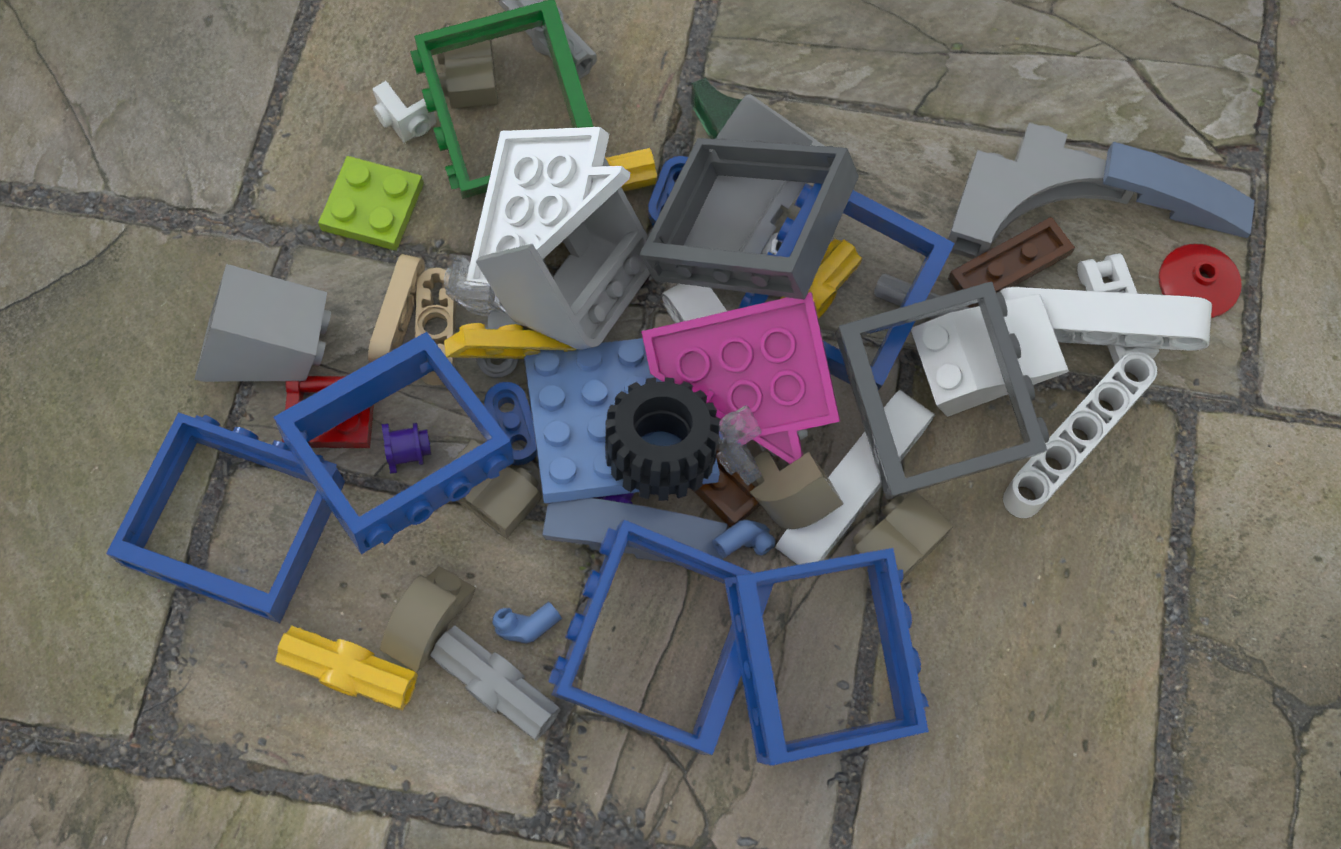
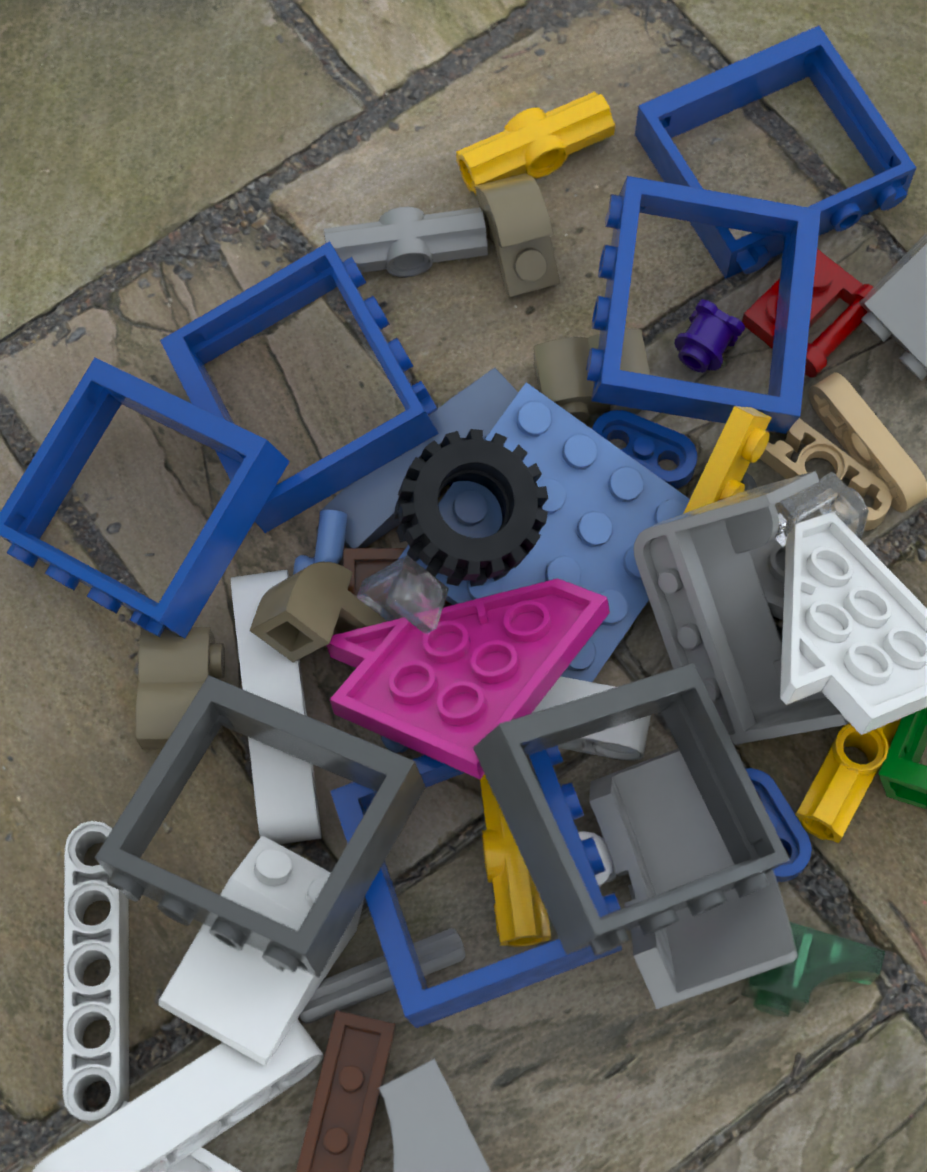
camera: 135 degrees right, 0 degrees up
medium blue arm [492,602,562,643] -> none

